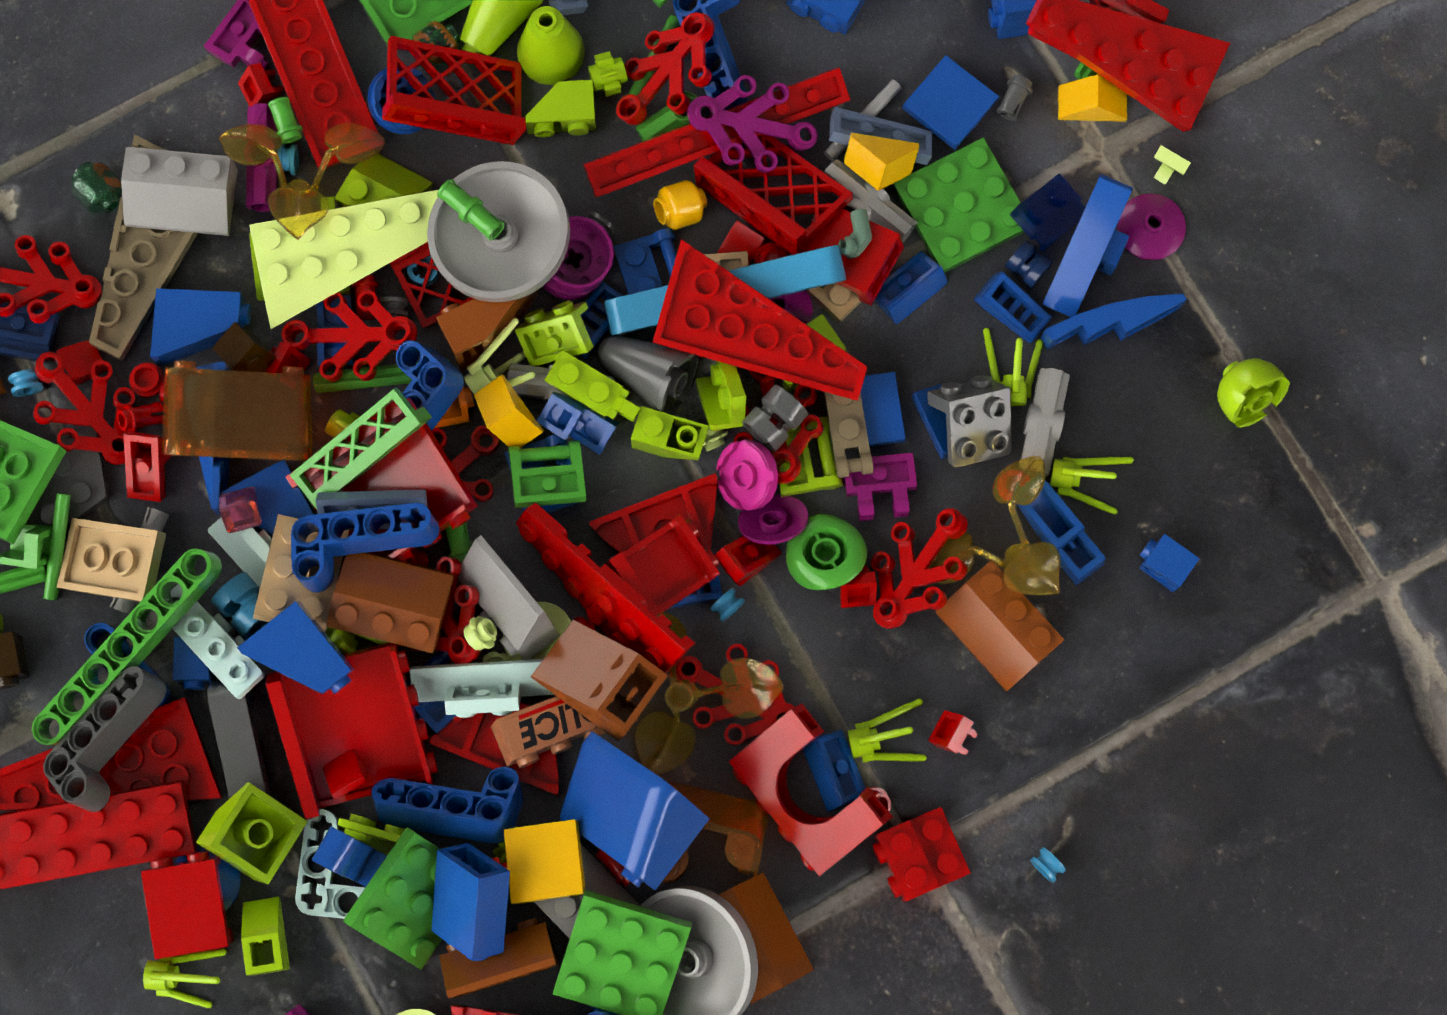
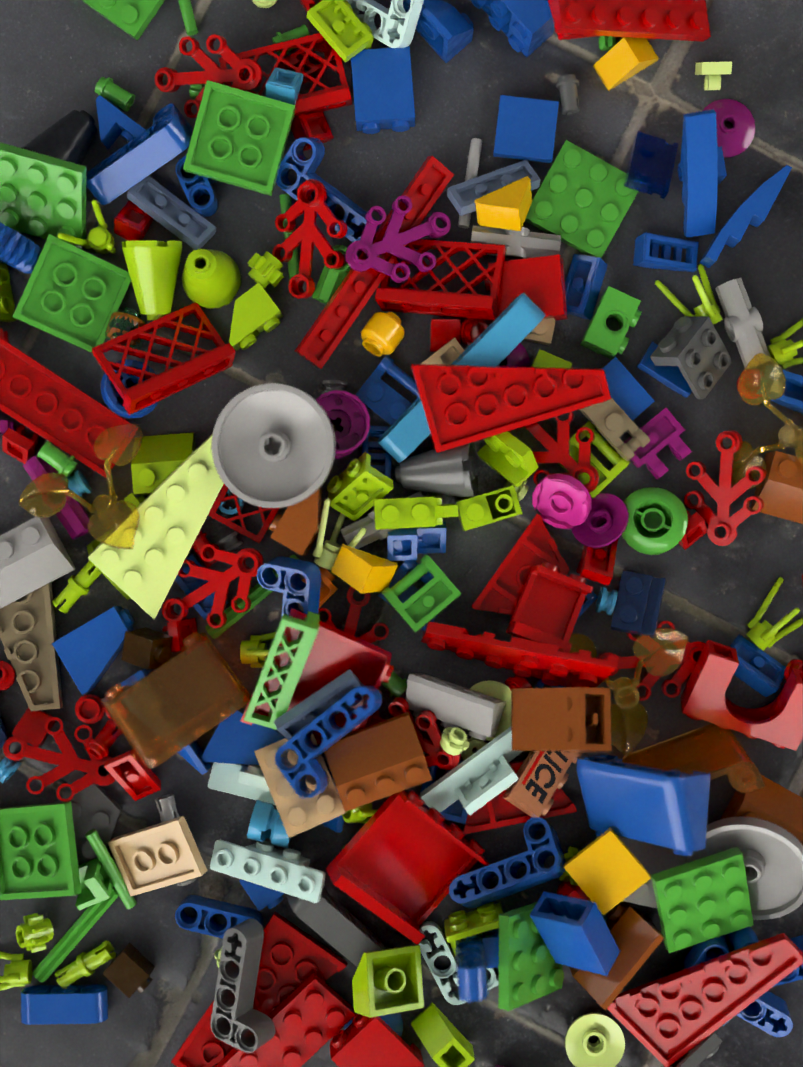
camera: 30 degrees left, 10 degrees up
bright green beam [32,548,222,745] -> none
clear pink slope [219,486,262,533] -> none
blue slope [237,601,355,694] -> none
red slope [323,750,367,800] -> none
bright green pin [437,179,505,241] -> none
dark grey wheel [741,385,809,452] -> none
sand green arm [838,209,872,259] -> none
dark blue wheel [1005,240,1054,289] -> none
none -> lime pin [52,560,102,614]
none -> bright green brick [580,286,642,360]
none -> dark blue plate [611,570,666,638]

